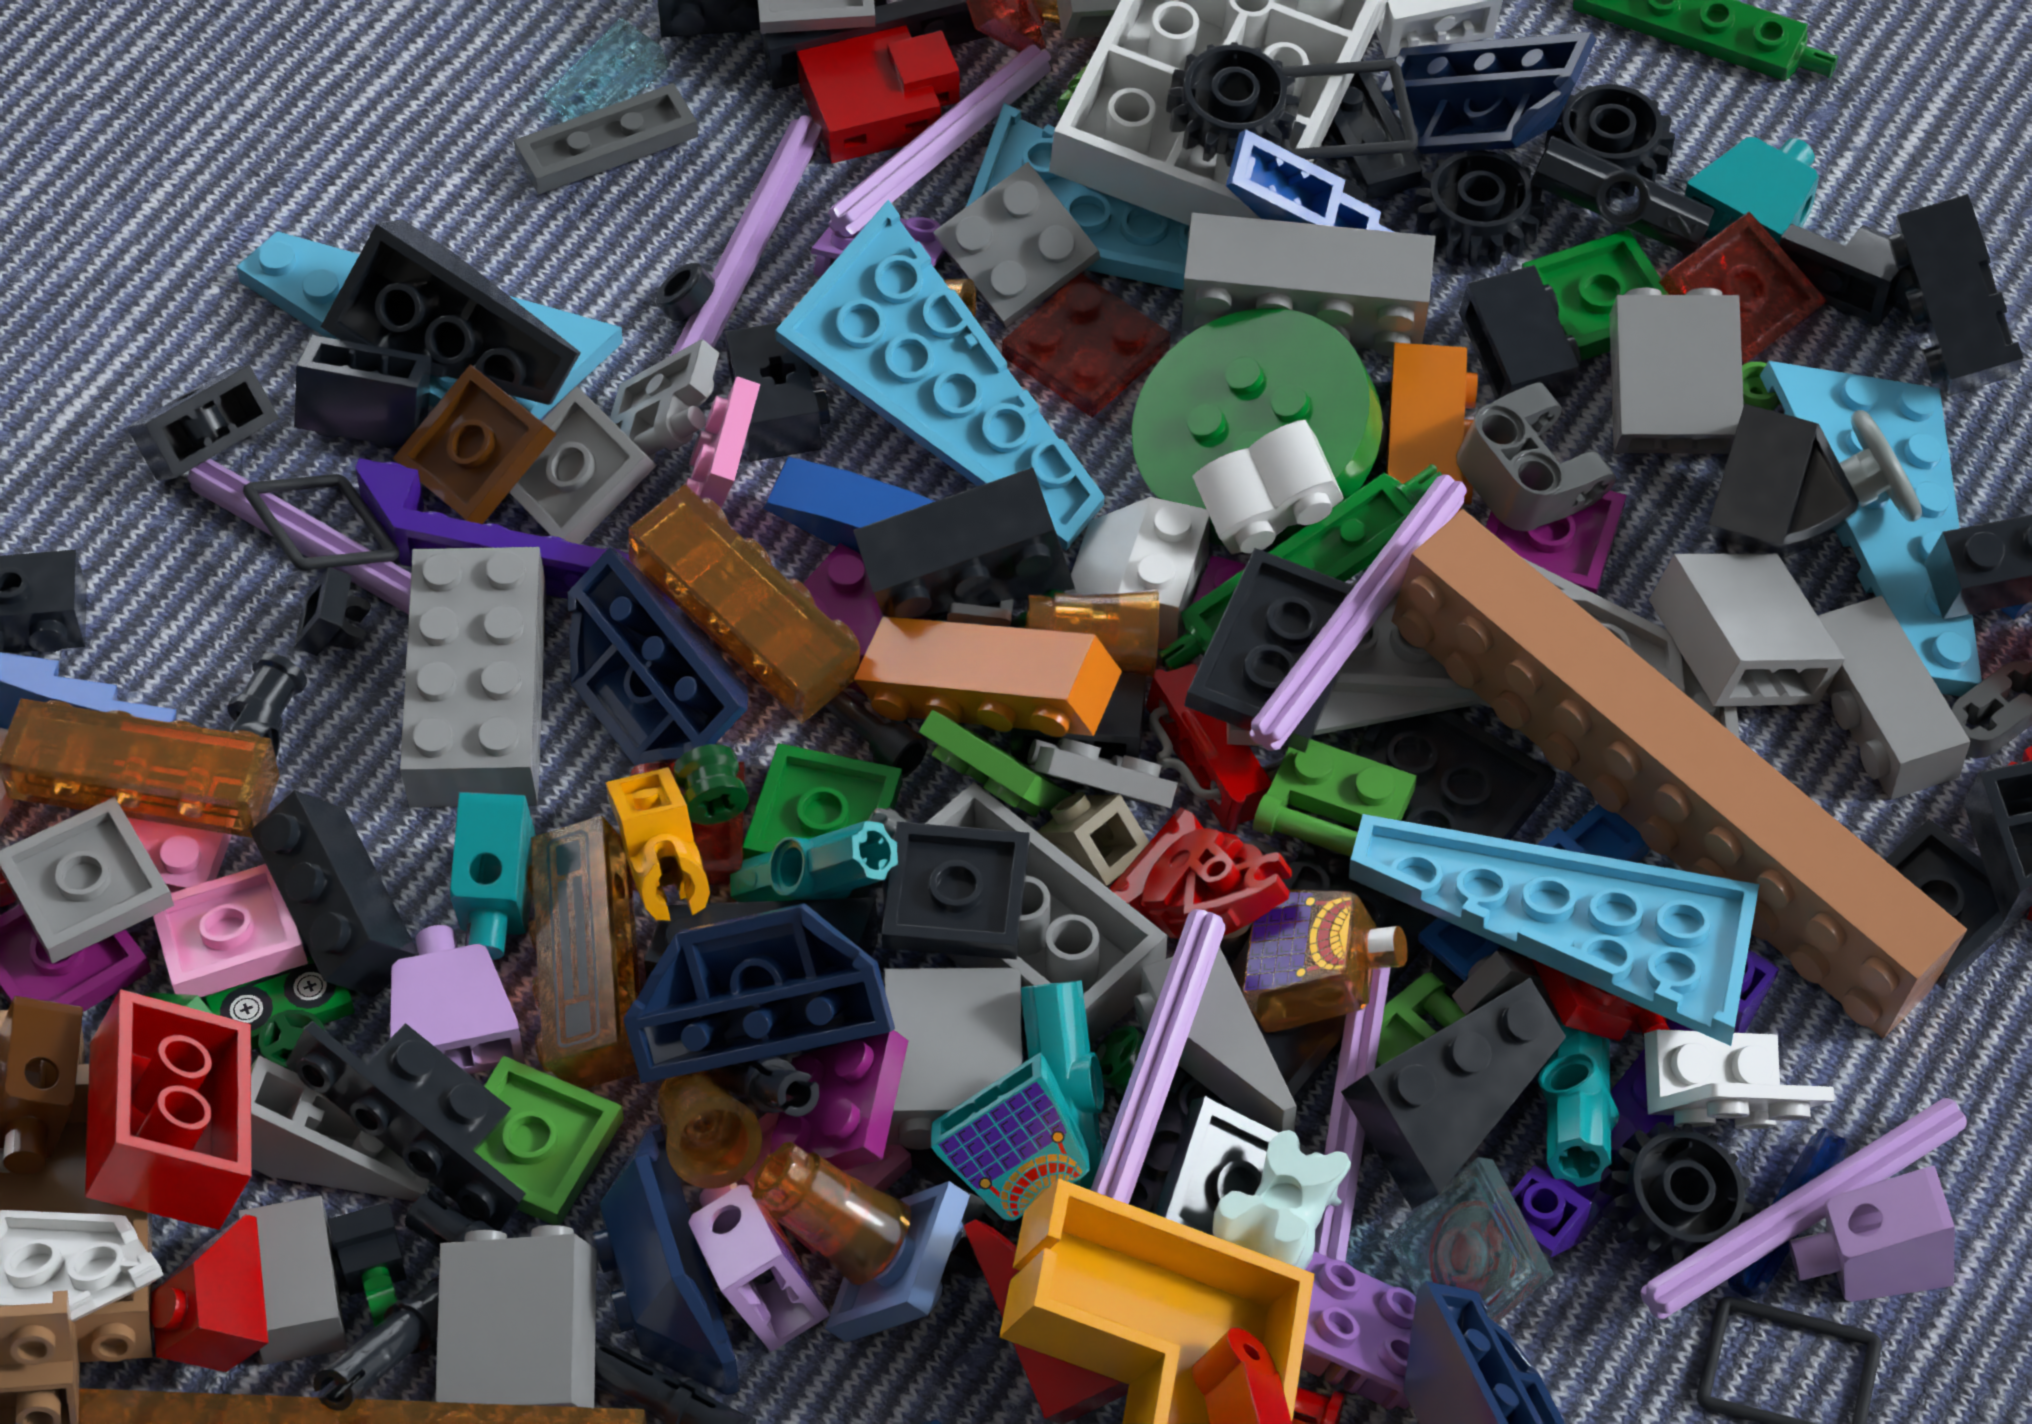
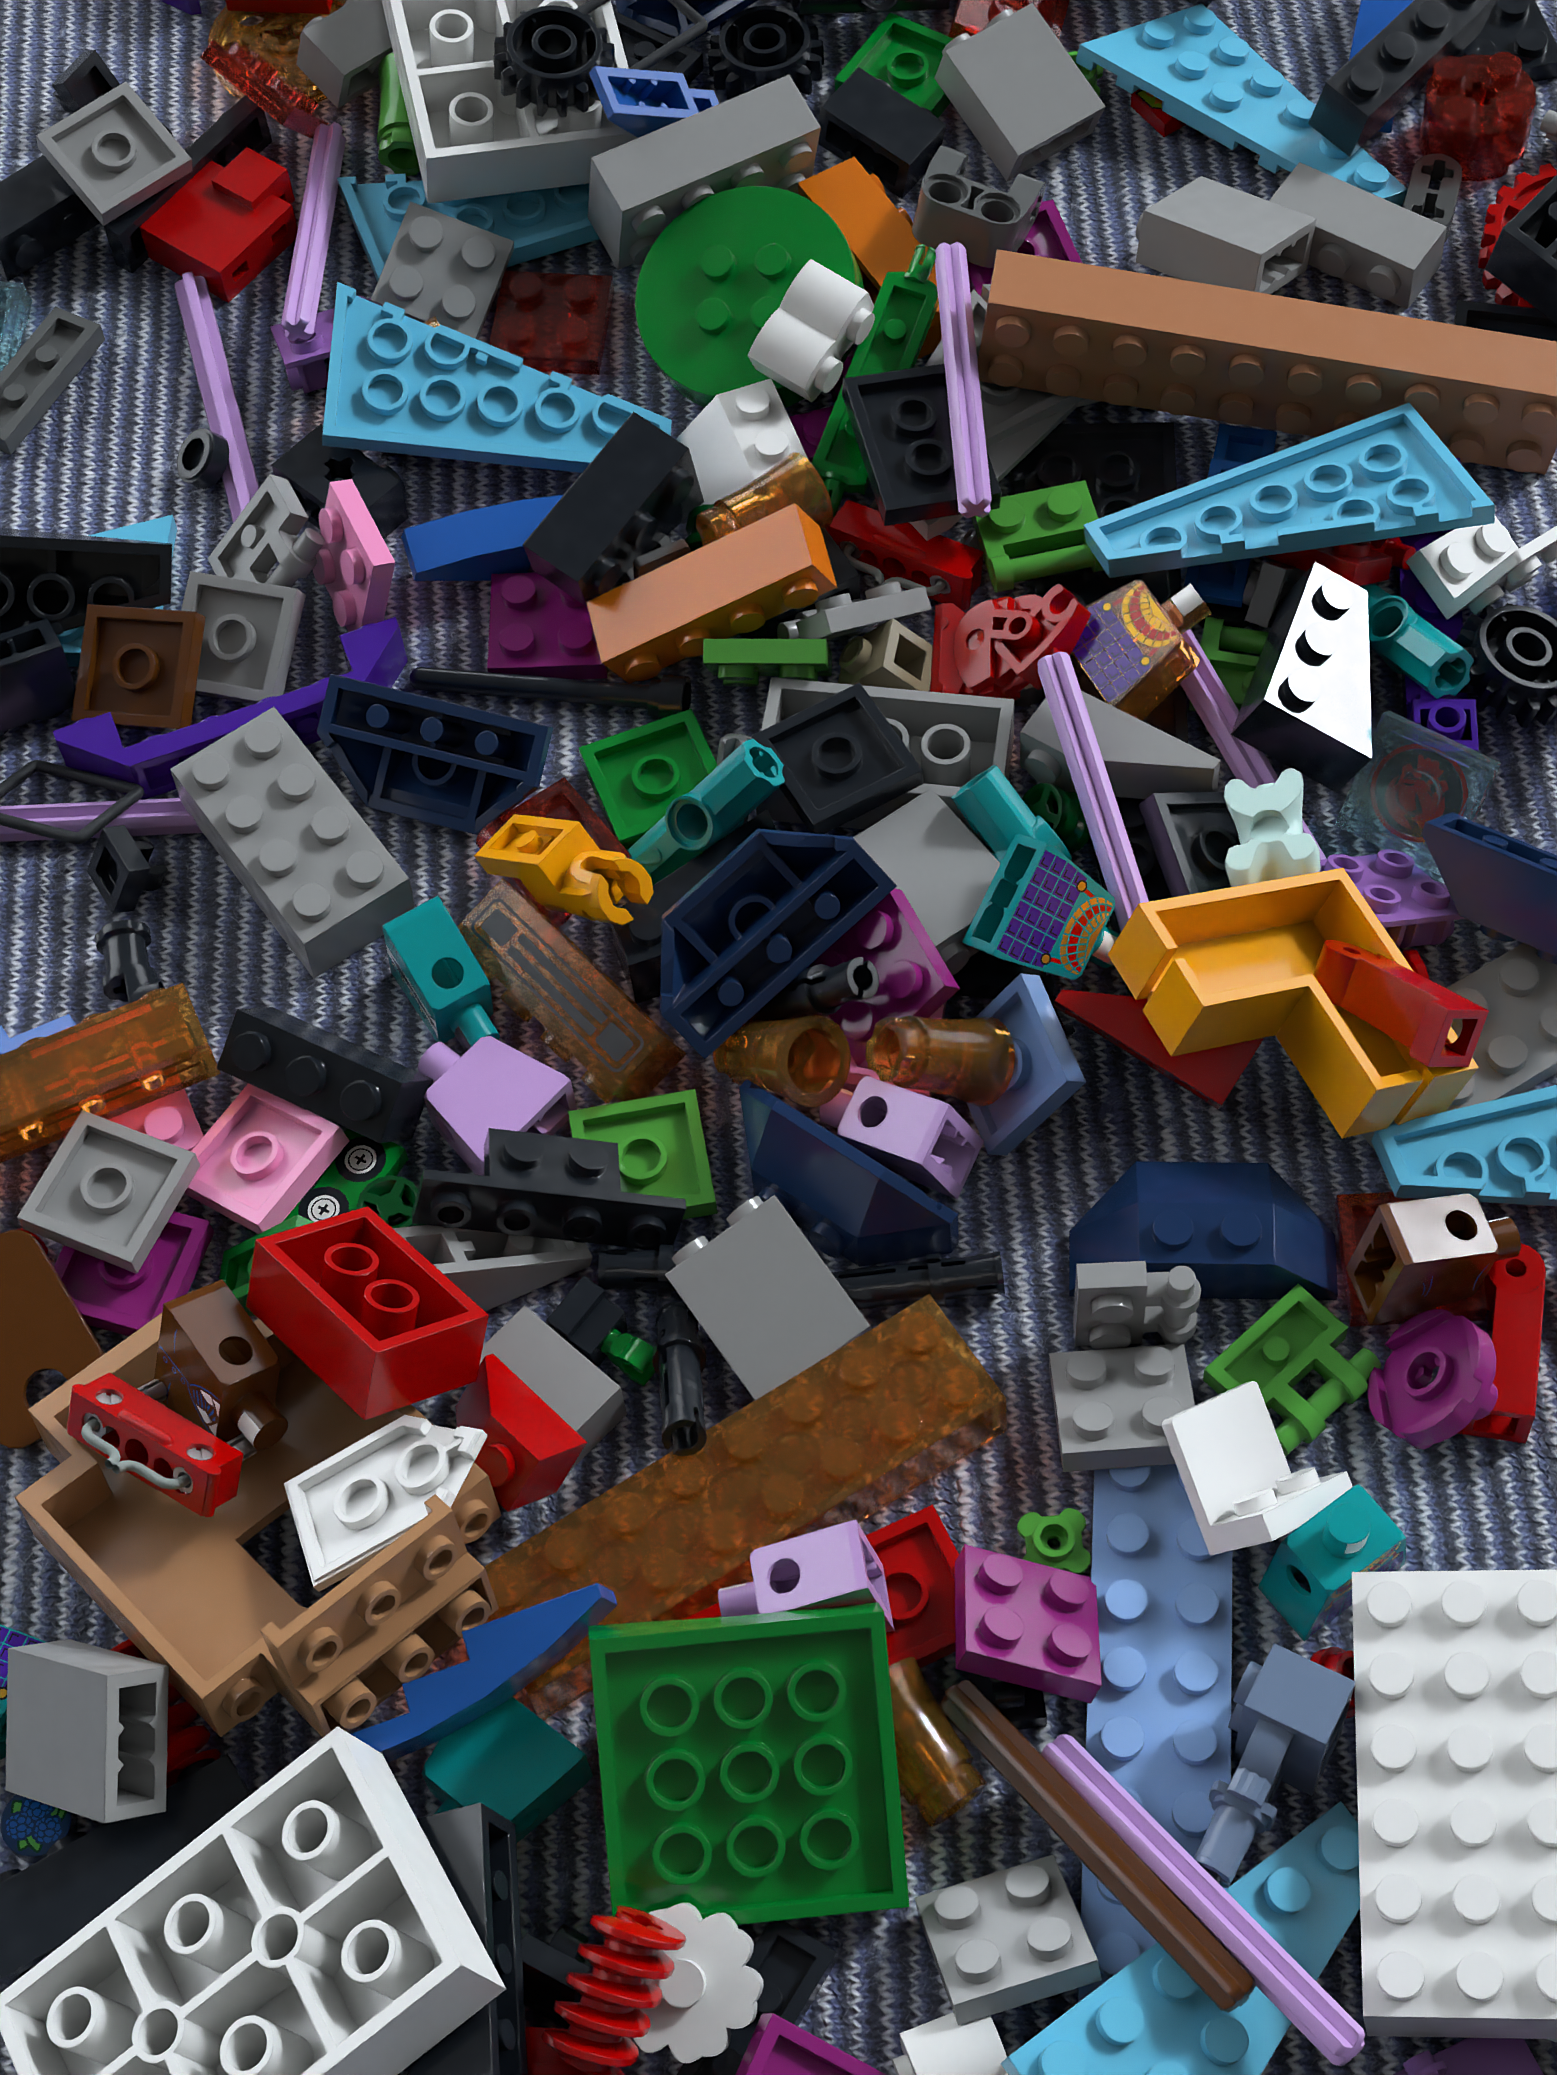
camera: 30 degrees left, 5 degrees up
clear orange brick [629,484,860,724] -> none
dark green wheel [673,744,749,825] -> none
black piece [1709,403,1922,558] -> none

